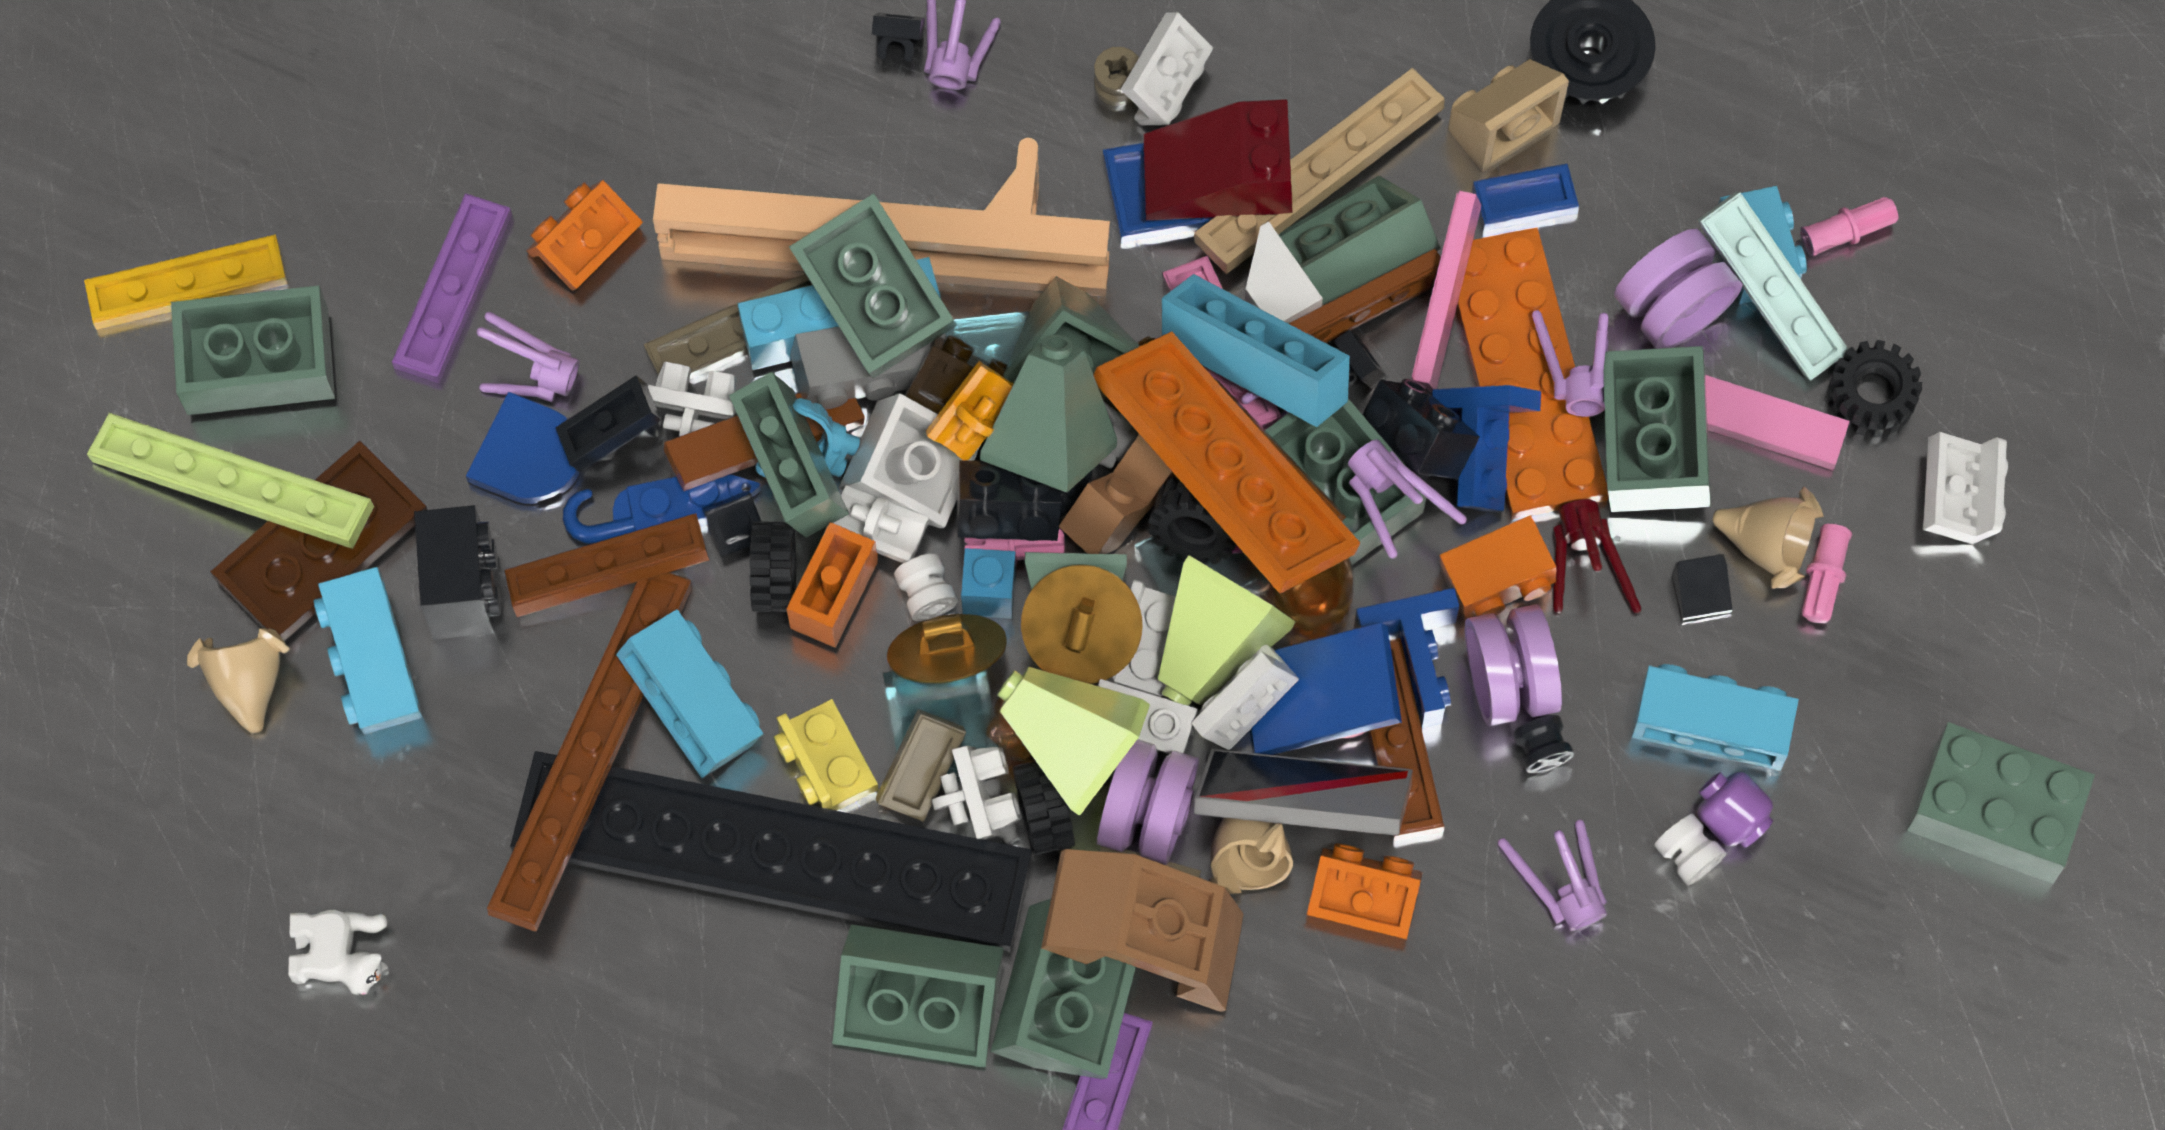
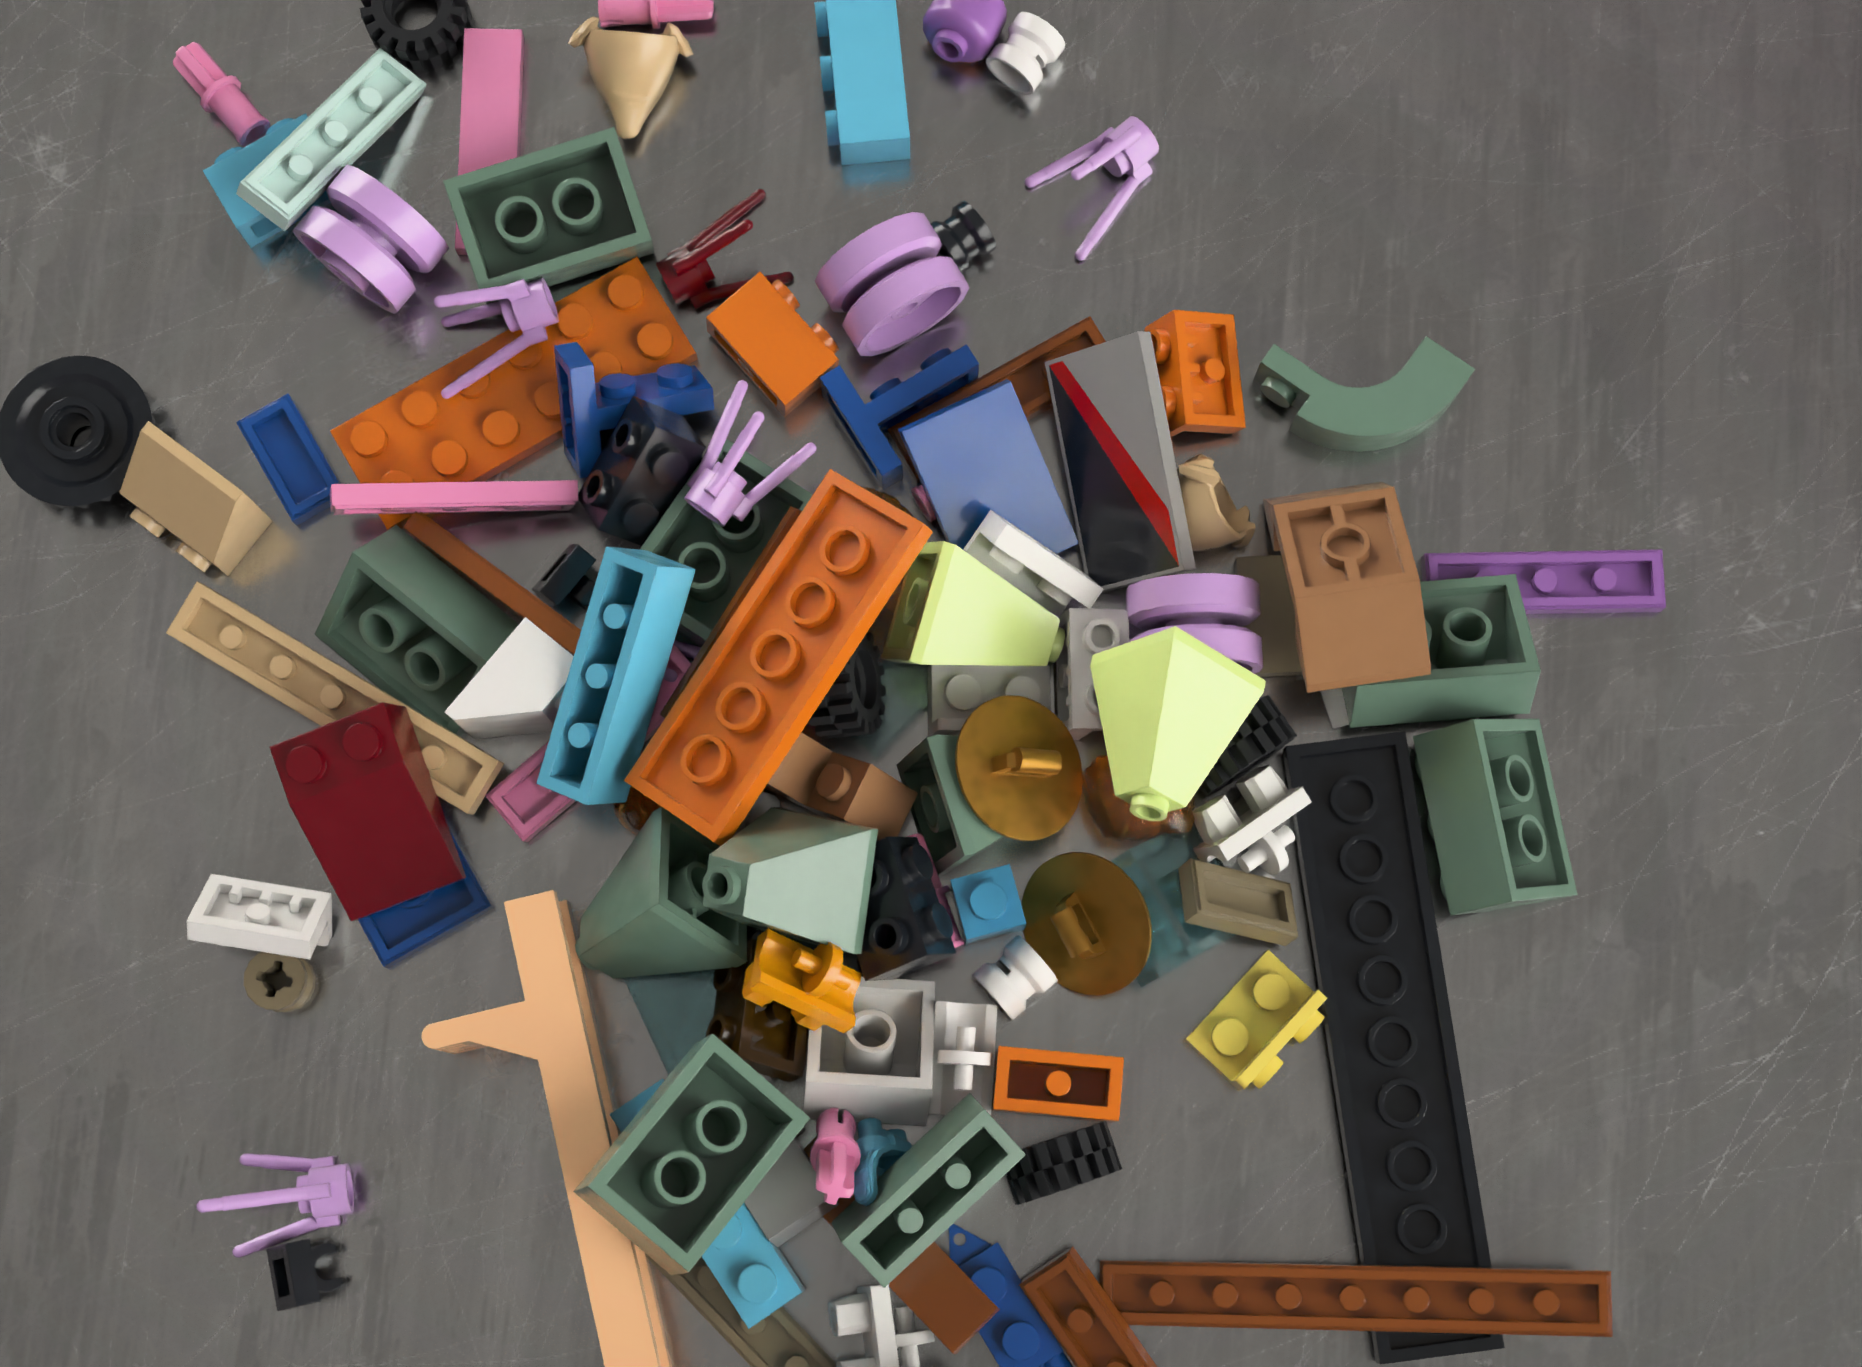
camera: 110 degrees left, 10 degrees up
medium azure brick [616,609,764,779] -> none
black tile [702,490,761,557] -> none
black slope [1672,554,1733,620] -> none
none -> bright pink axle [810,1108,861,1205]
none -> sand green arch [1254,336,1475,452]

